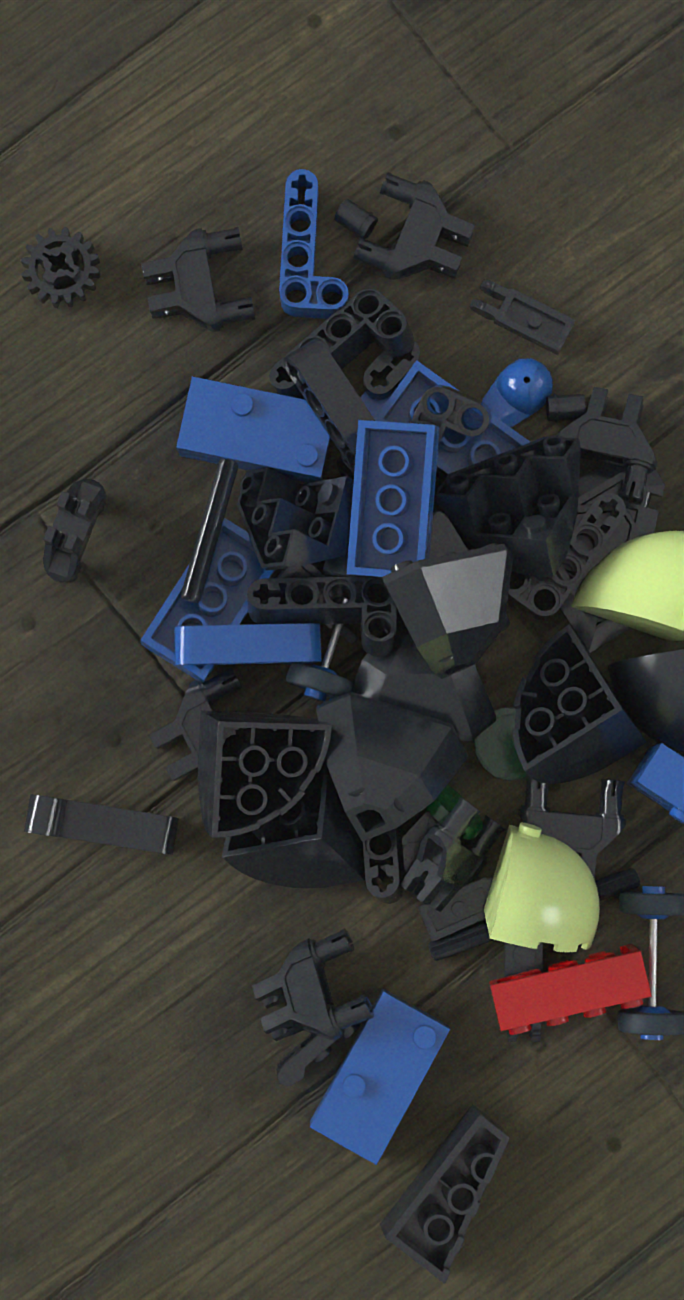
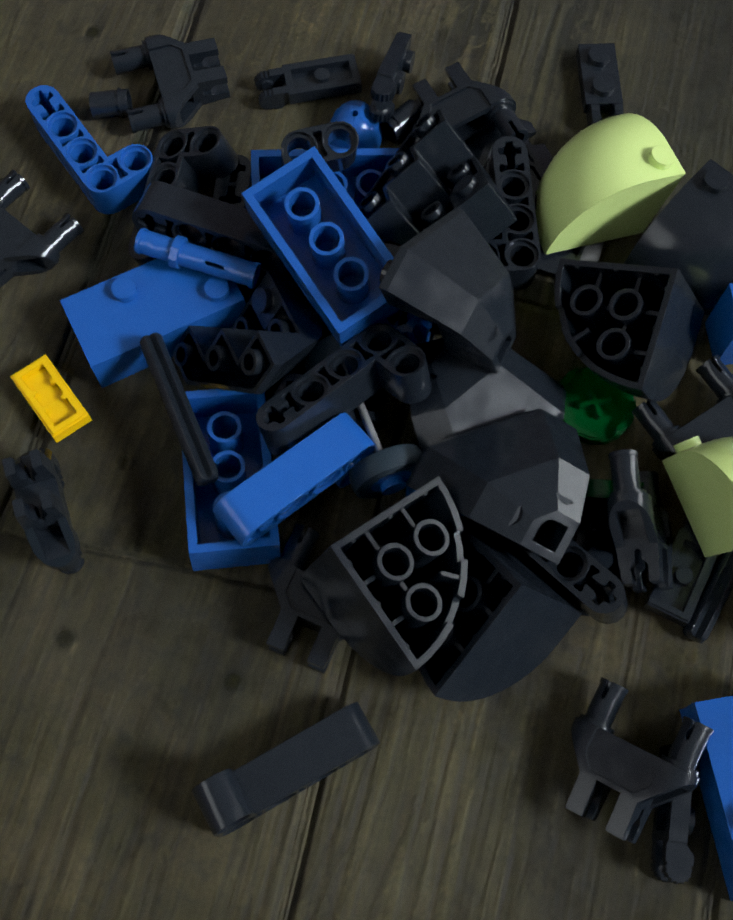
camera: 40 degrees left, 15 degrees down
none -> yellow plate [10,354,92,443]
none -> blue pin [134,228,261,289]
none -> black hinge [369,32,415,123]

